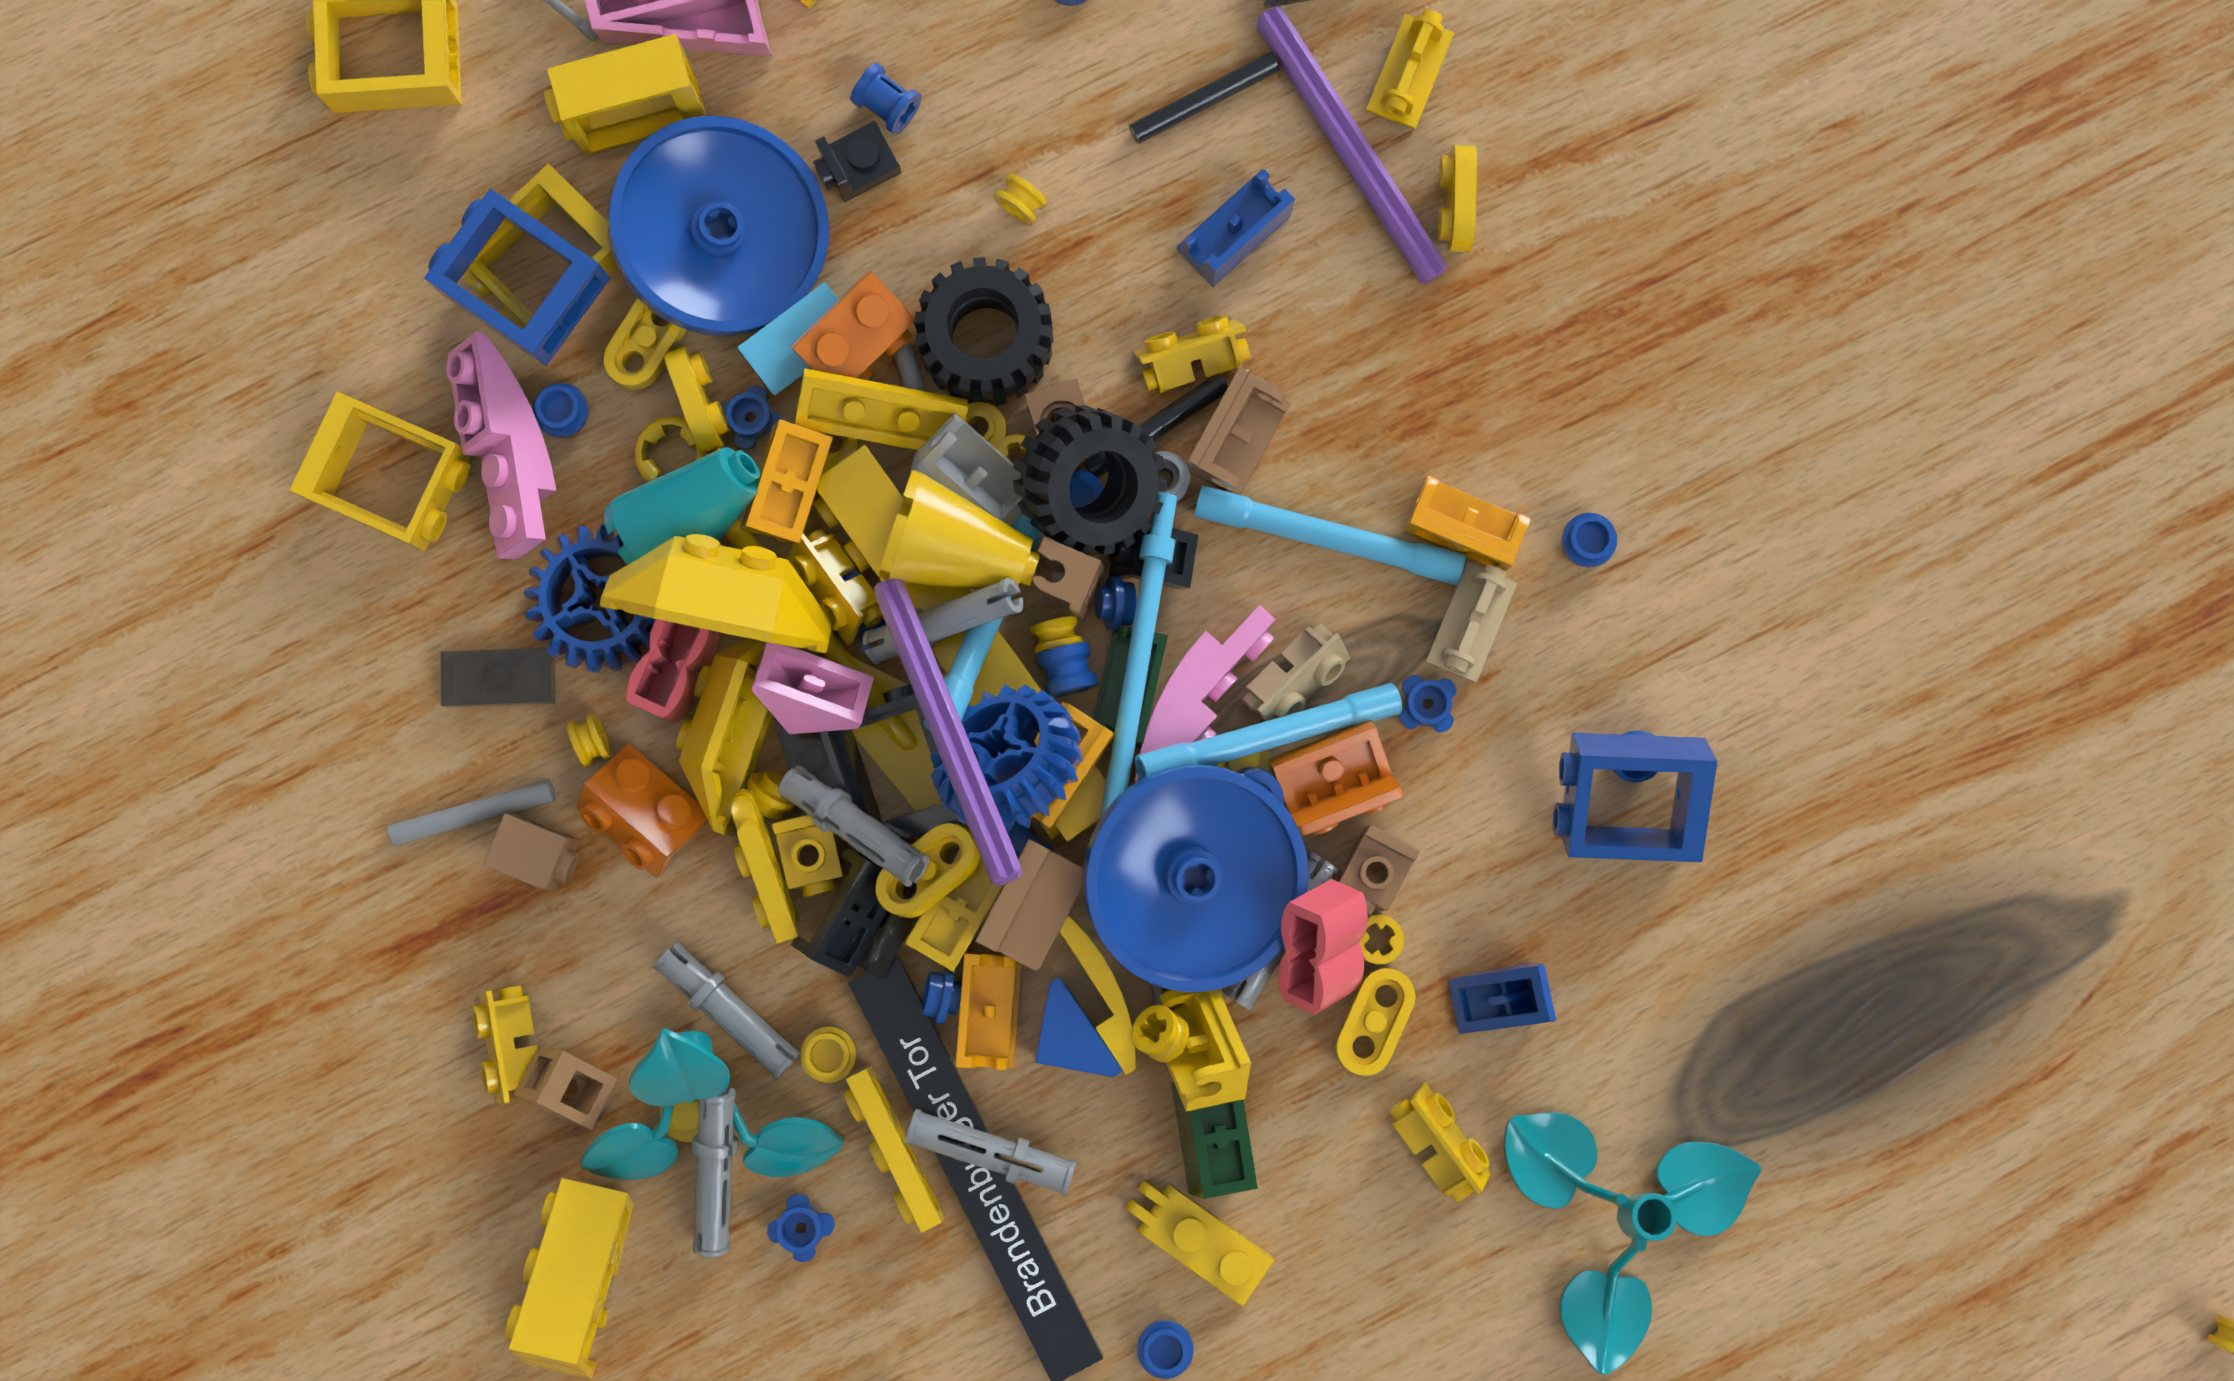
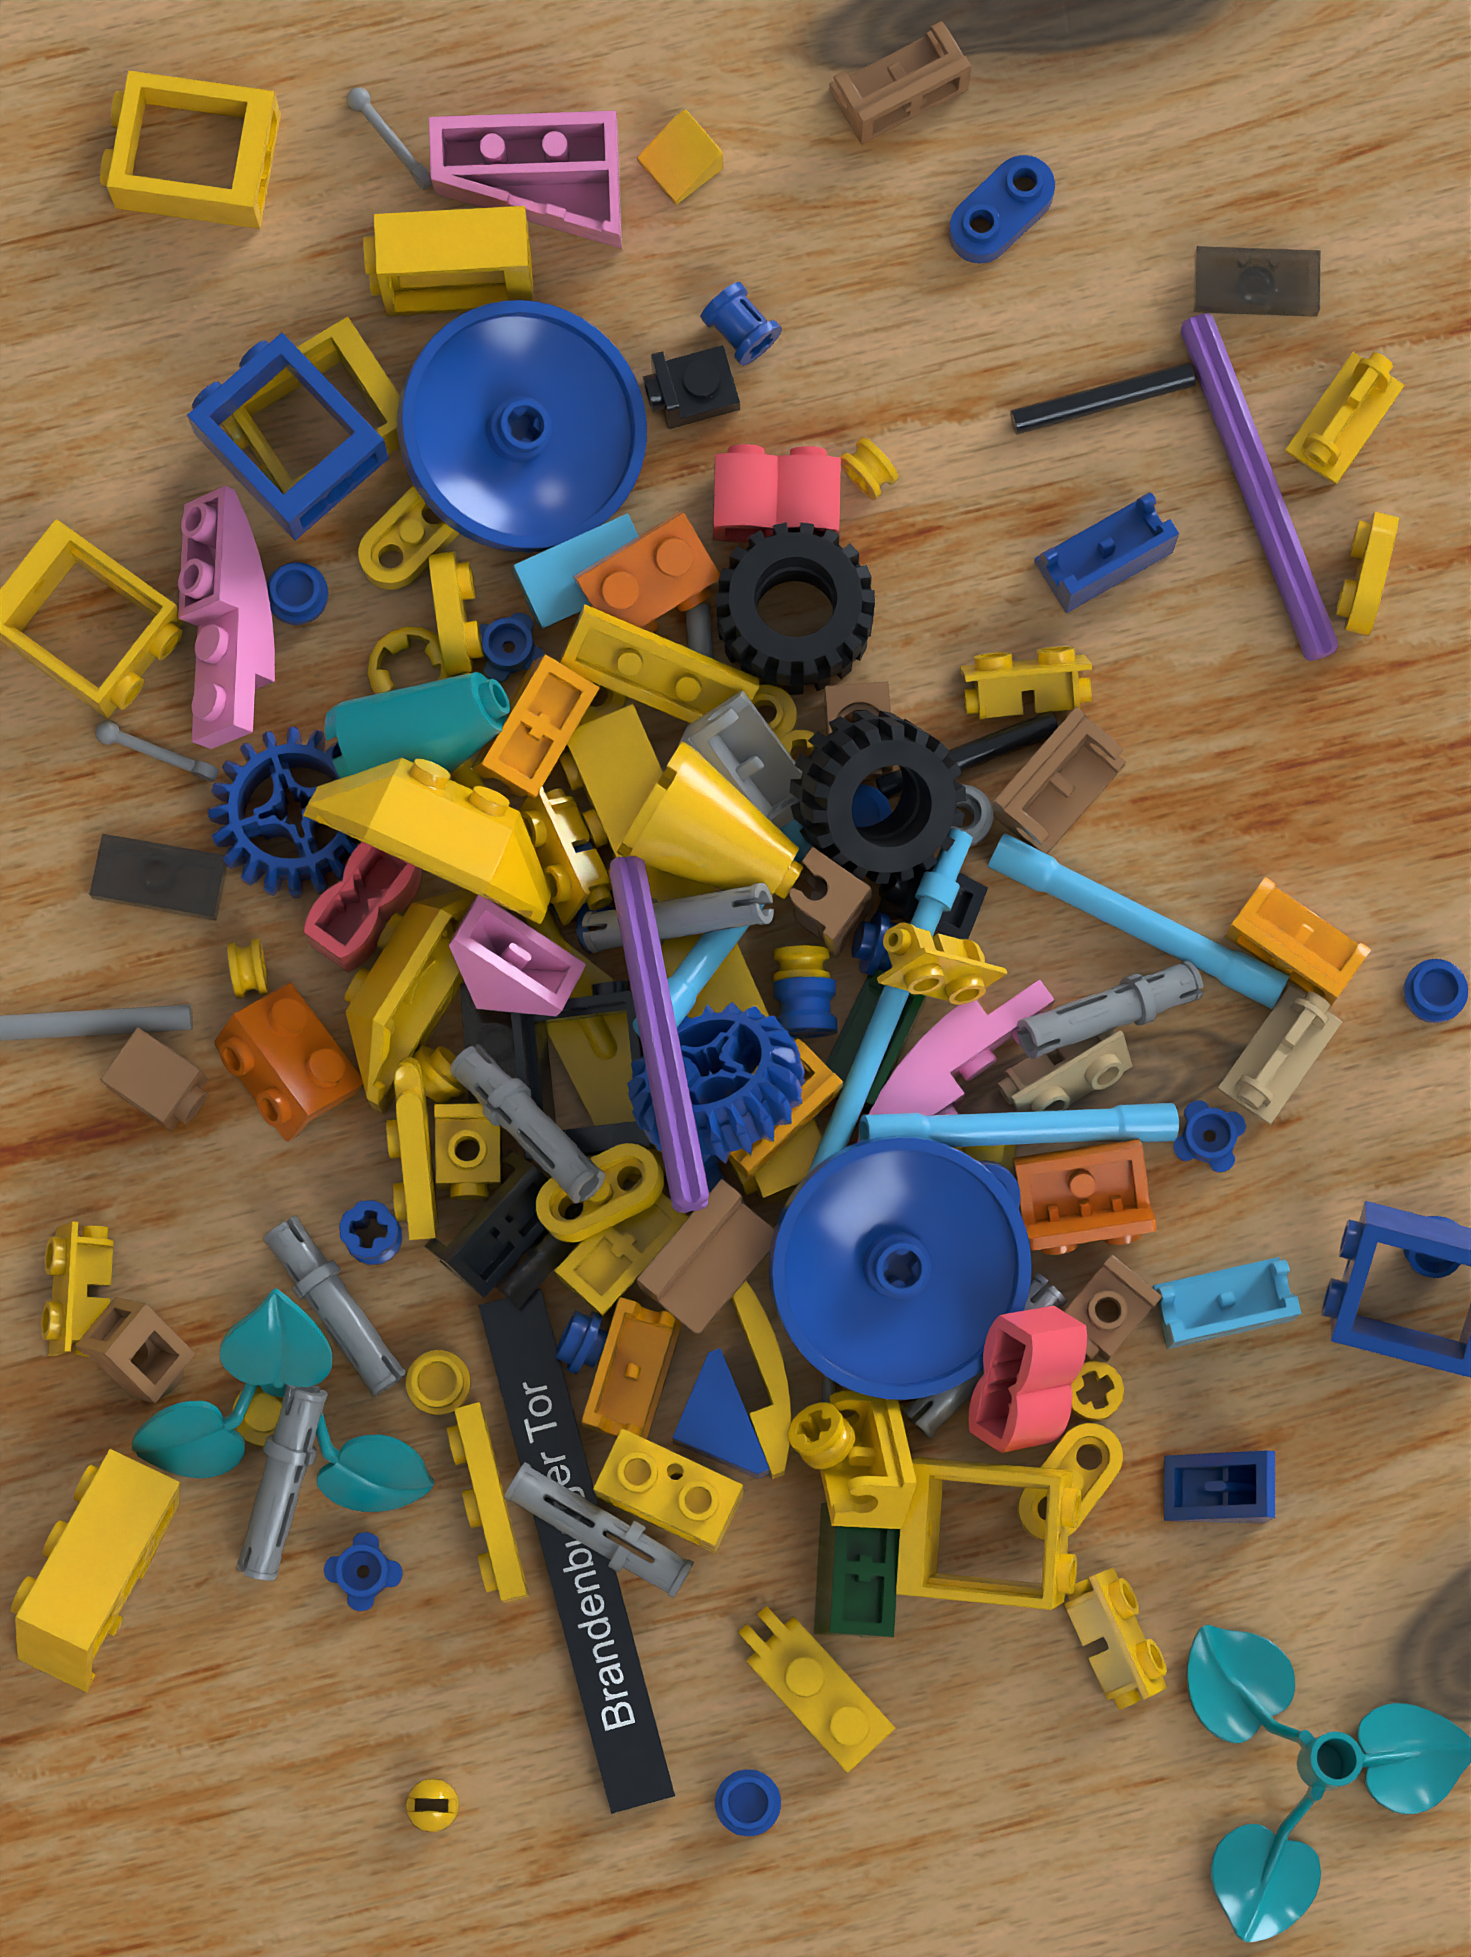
camera: 15 degrees right, 5 degrees down
none -> light grey hinge [95,720,219,782]
none -> blue bush [339,1200,402,1265]
none -> yellow window [593,1428,743,1554]
none -> coral brick [713,444,841,543]
none -> yellow hinge [877,923,1007,1005]
none -> yellow window [896,1457,1081,1610]
none -> light grey pin [1017,960,1203,1059]
none -> medium azure hinge [1153,1257,1302,1349]

